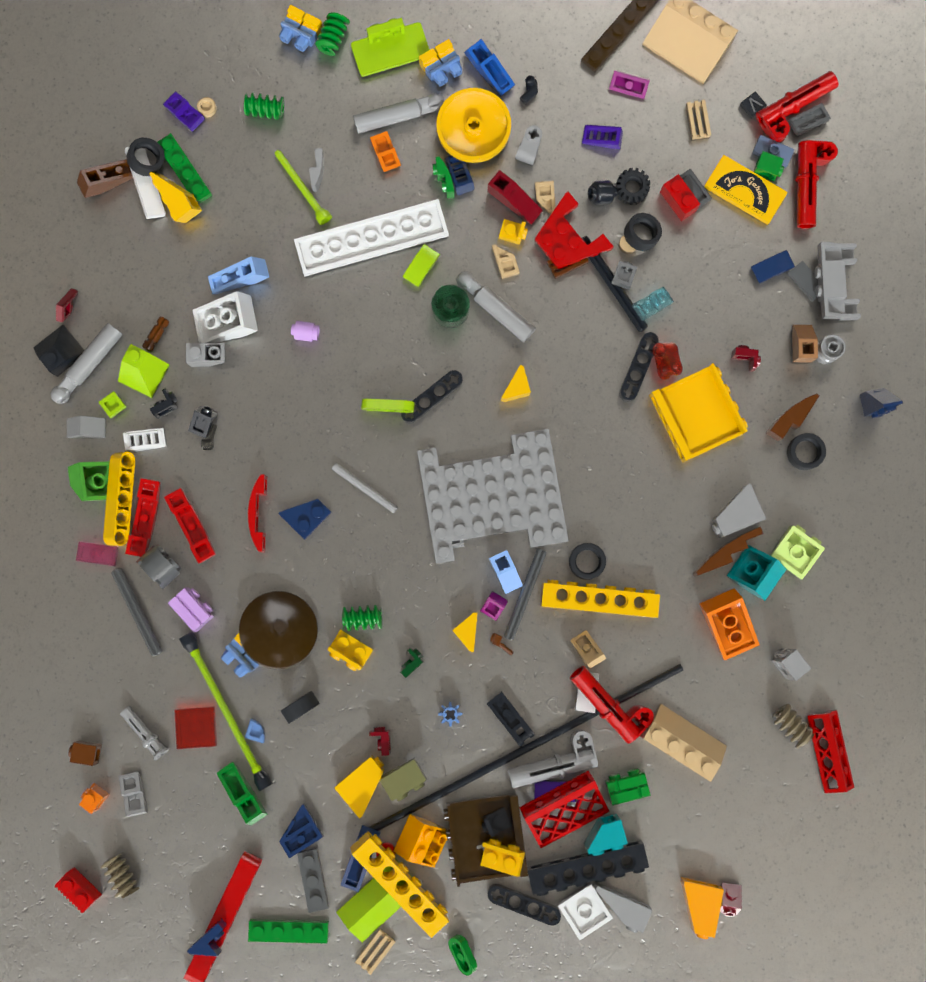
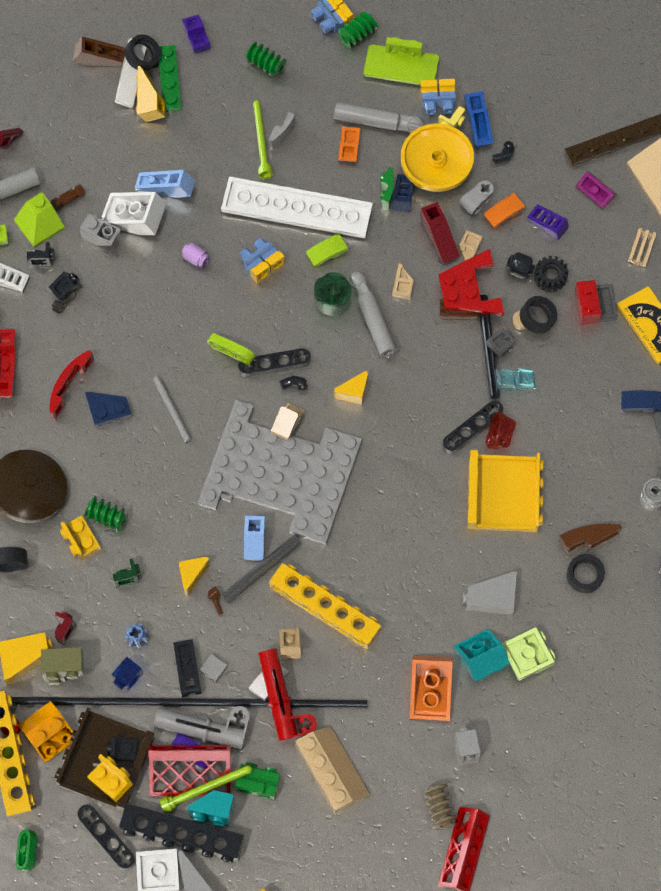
camera: 30 degrees right, 15 degrees down
tan tile [197,97,217,118] -> none
magenta slope [480,591,508,621] -> none
yellow bracket [499,219,528,245] -> none
black tyre [569,543,606,580] -> none
reddish brown slope [693,527,764,576] -> none
dark red bracket [731,345,761,372] -> none
medium nougat slope [792,324,818,363] -> none
none -> clear blue brick [111,657,144,691]
none -> lime piece [159,765,252,814]
none -> light grey tile [200,654,228,682]
none -> hips [240,238,285,284]
none -> slope [271,403,305,441]
none -> black arm [279,376,308,391]
none -> light yellow bracket [438,106,466,129]
none -> orange slope [483,193,526,229]

